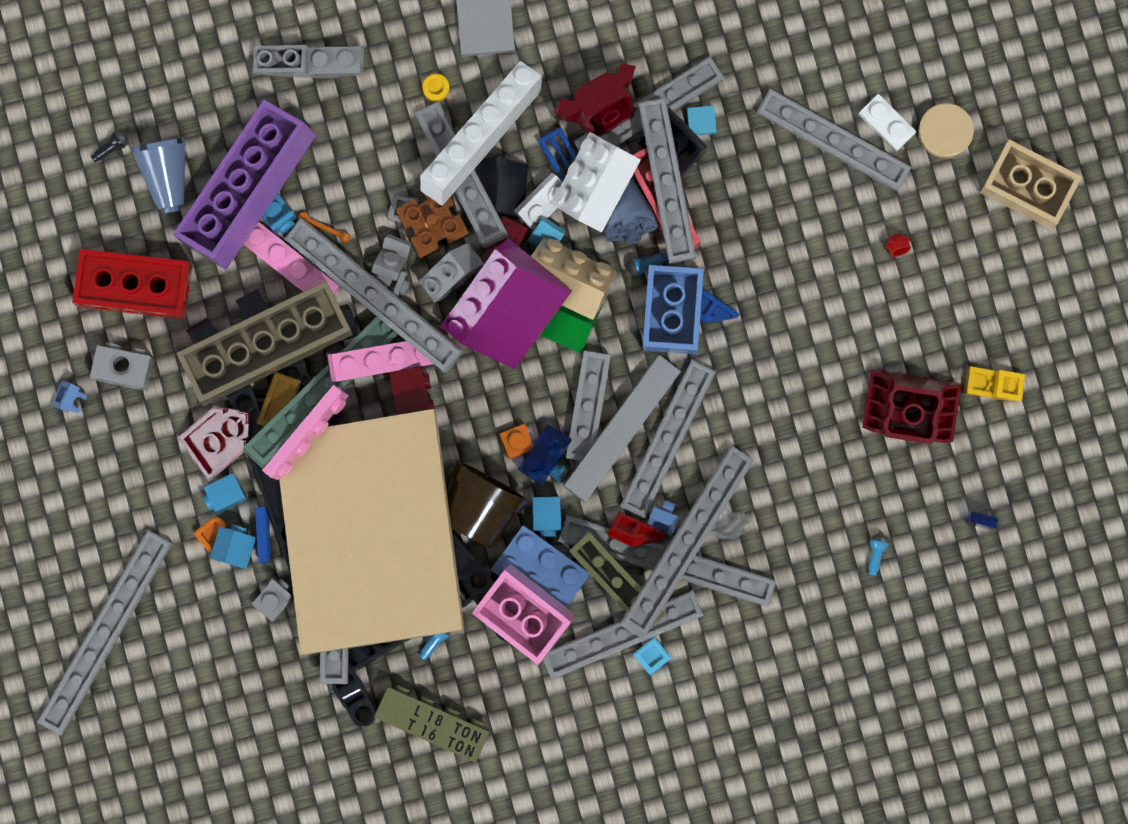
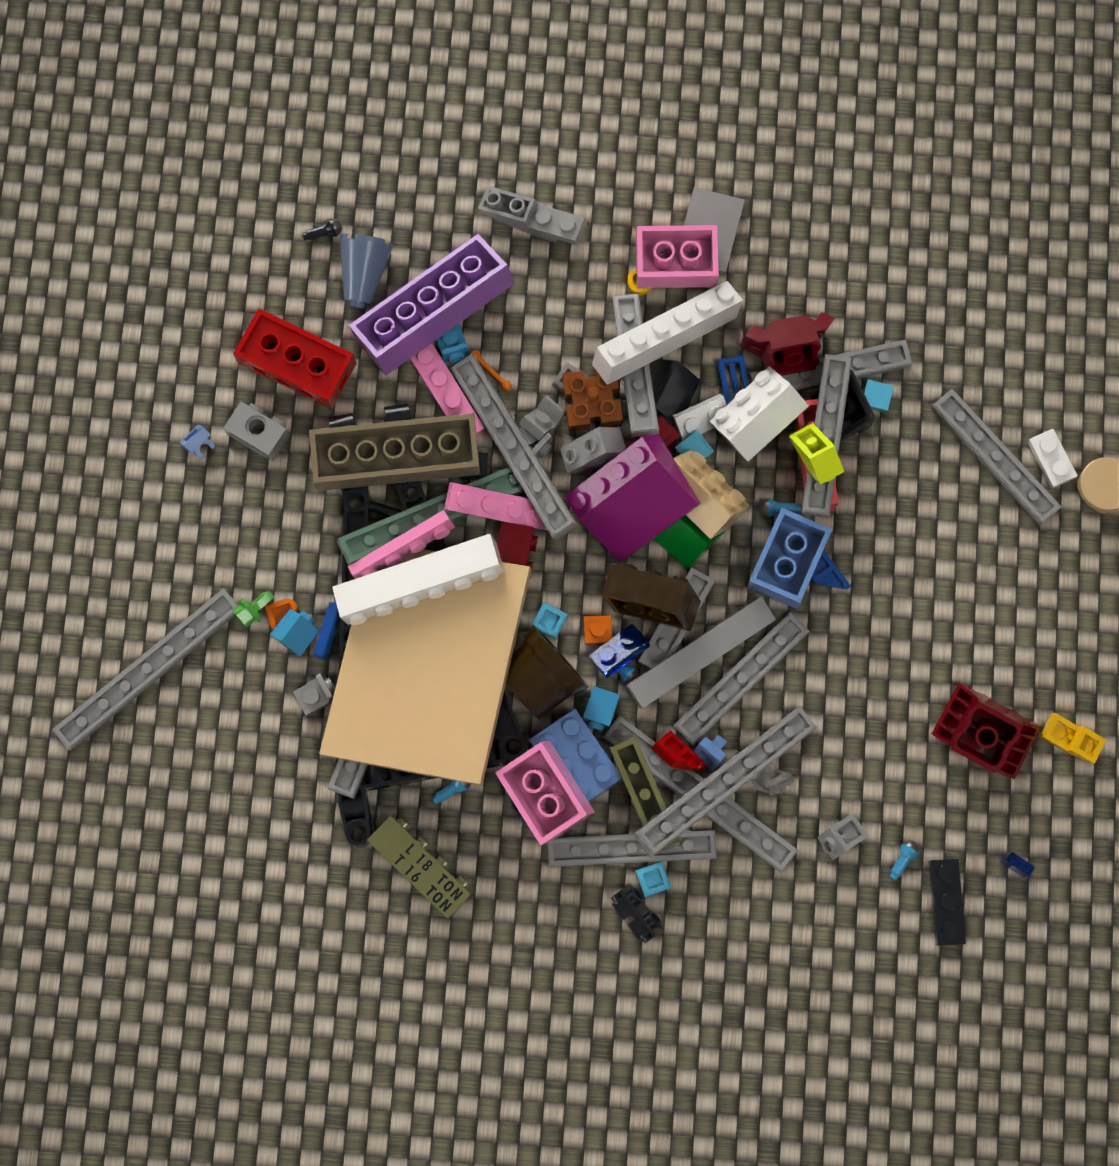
camera: 20 degrees right, 5 degrees down
tile [178,406,250,481] -> none
dark azure brick [202,473,248,514] -> none
pearl gold tile [256,372,302,427] -> none
sand blue cone [603,177,658,244] -> none
red plate [885,233,911,257] -> none
none -> bright green piece [232,591,274,628]
none -> white brick [332,534,505,625]
none -> medium azure tile [531,602,568,640]
none -> dark brown brick [601,563,701,632]
none -> black hinge [611,884,663,943]
none -> bright pink brick [636,225,719,288]
none -> neon yellow slope [789,423,844,485]
none -> light grey bracket [818,813,869,860]
none -> black plate [929,859,966,946]

